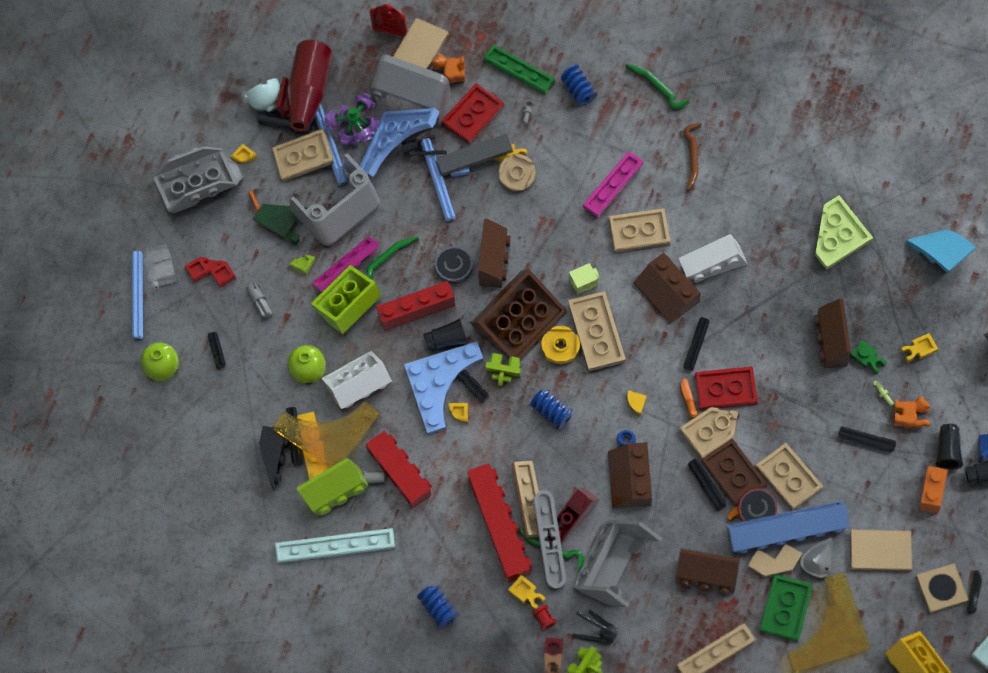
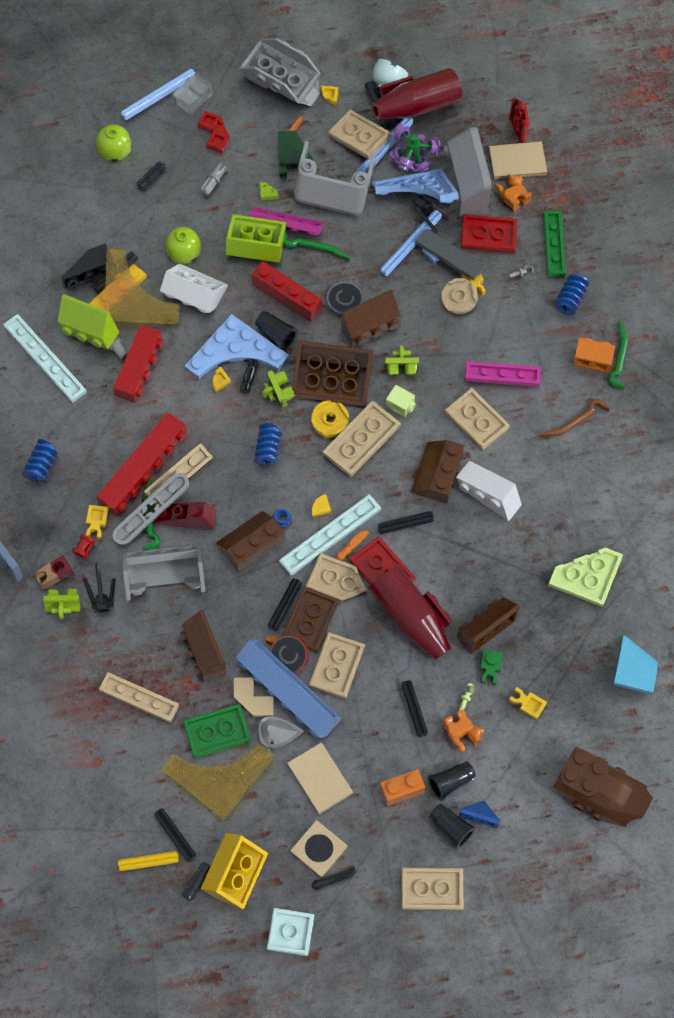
camera: 50 degrees right, 0 degrees up
none -> light aqua tile [279,494,381,576]
none -> dark red piece [368,564,453,660]
none -> lime hips [385,345,419,375]
none -> orange brick [573,338,616,373]

